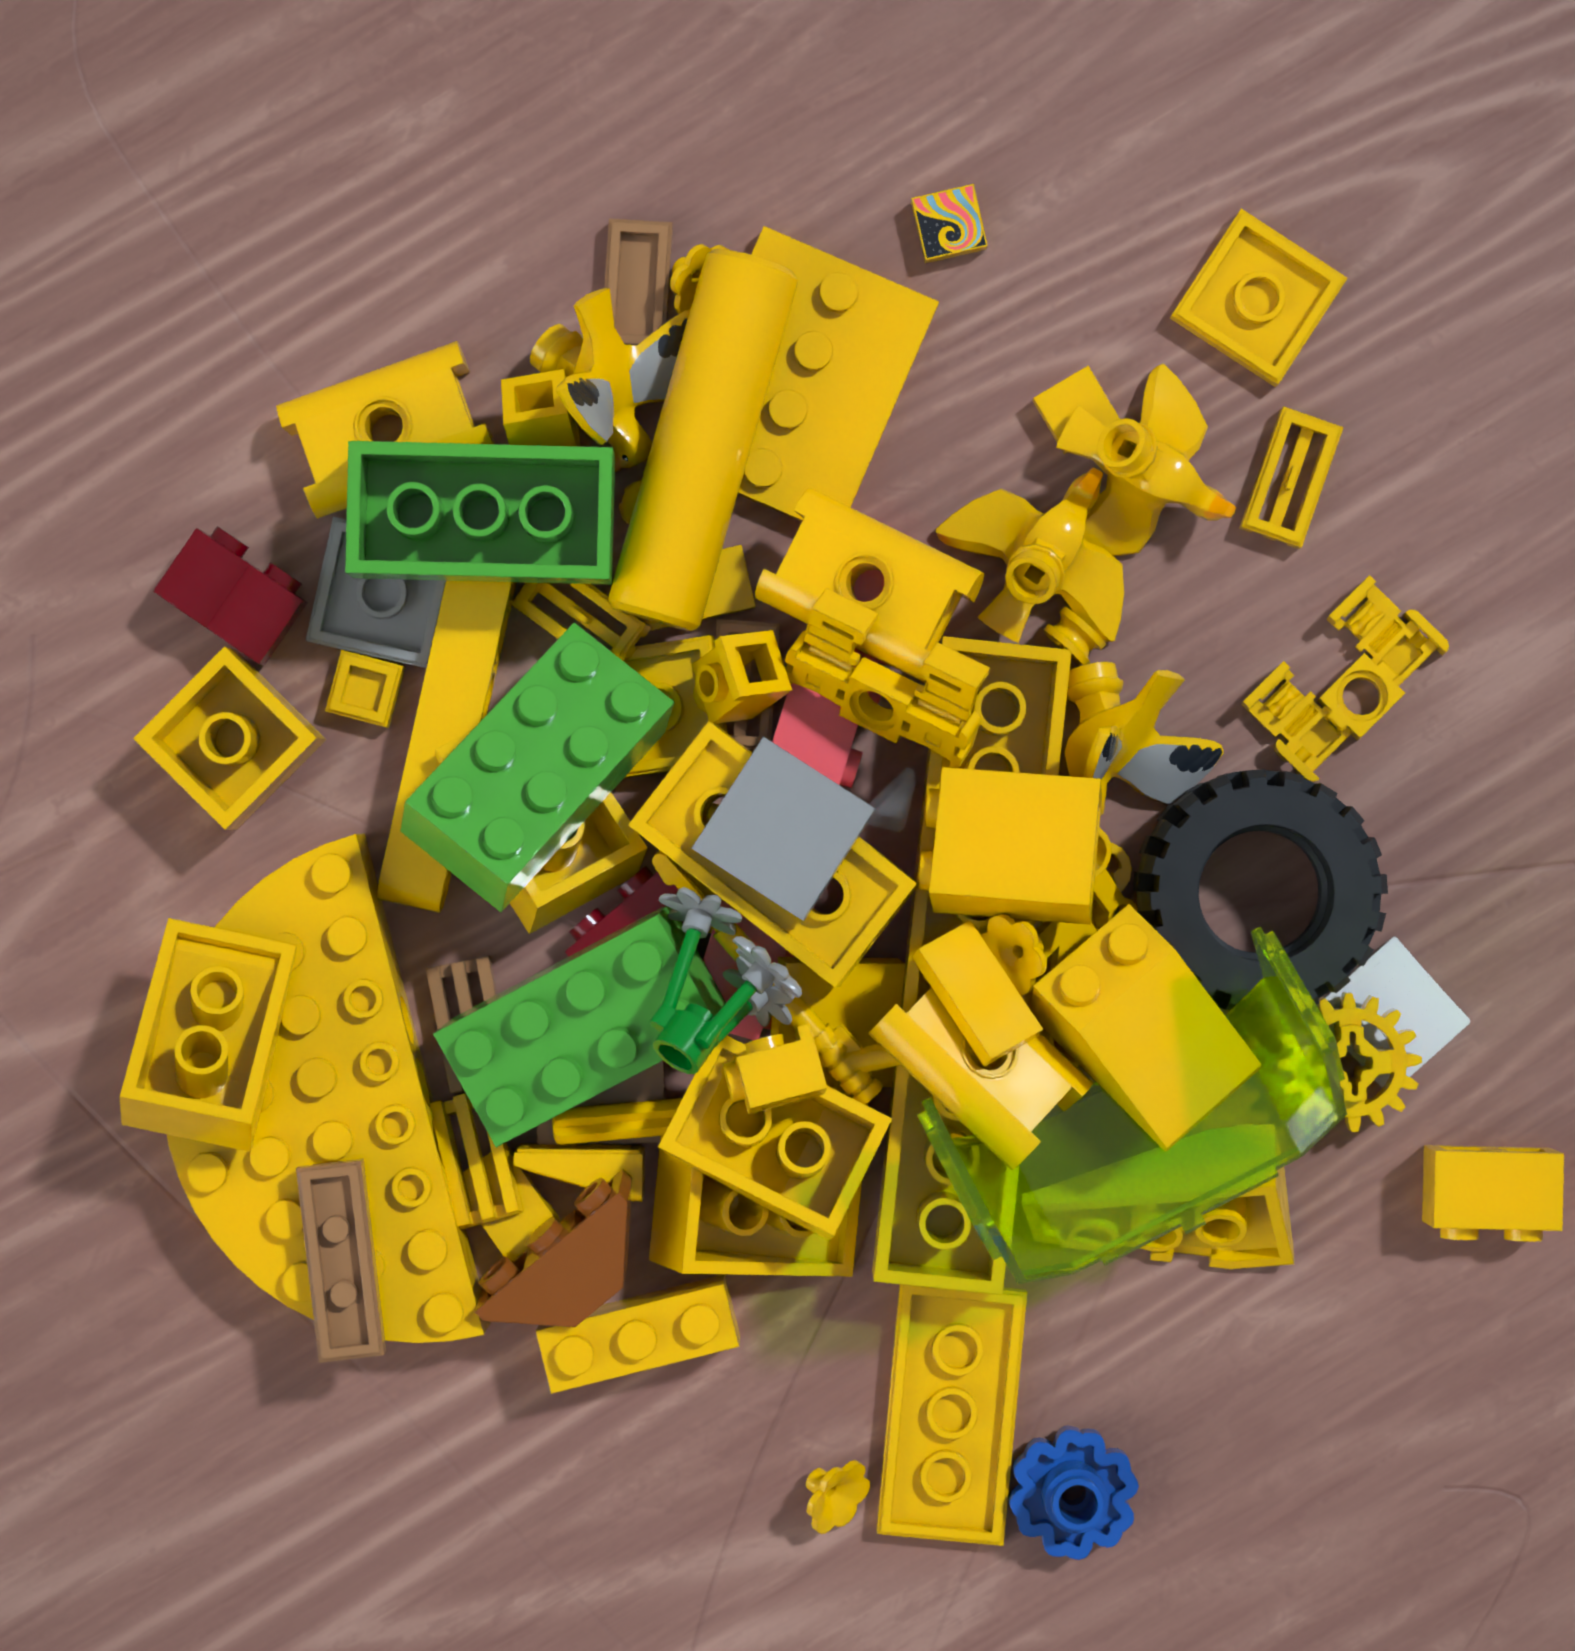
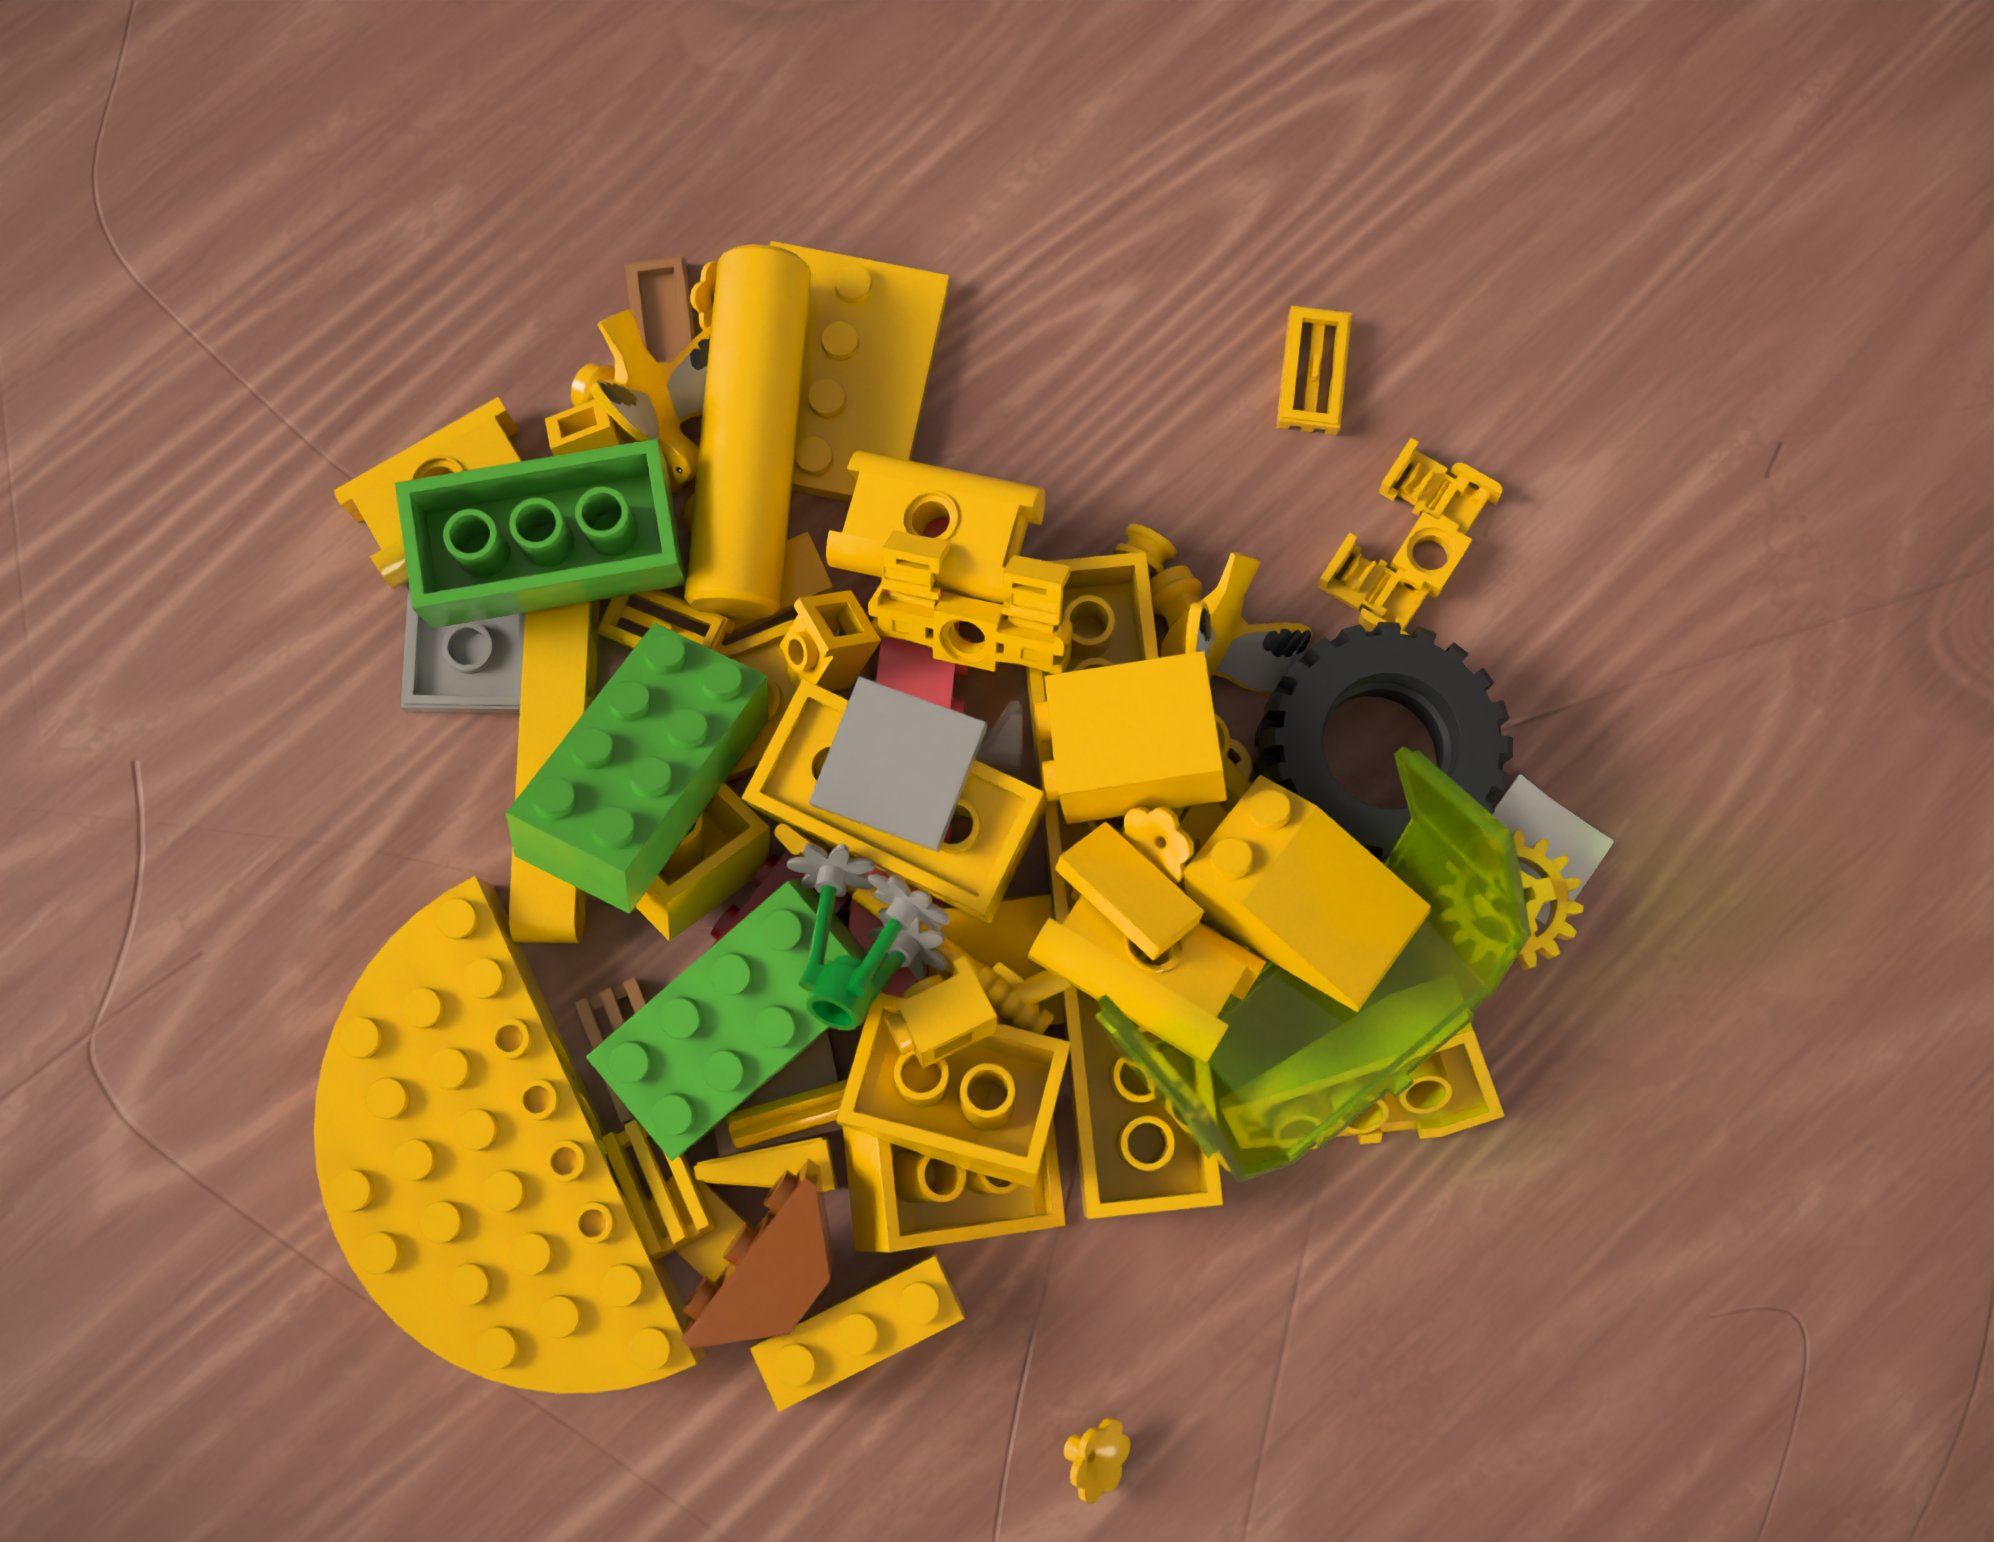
camera: 15 degrees left, 10 degrees down
yellow slope [120,918,297,1152] -> none
yellow brick [133,646,327,830] -> none
dark red brick [153,526,308,665] -> none
medium nougat tile [296,1158,386,1363] -> none
yellow tile [325,650,405,728] -> none
yellow tile [876,1284,1027,1546] -> none
tile [911,184,988,264] -> none
yellow animal [936,467,1125,643] -> none
blue plant [1008,1425,1139,1560] -> none
yellow tile [1032,365,1120,455] -> none
yellow animal [1056,364,1236,556] -> none
yellow tile [1170,208,1348,387] -> none
yellow brick [1422,1145,1564,1242] -> none

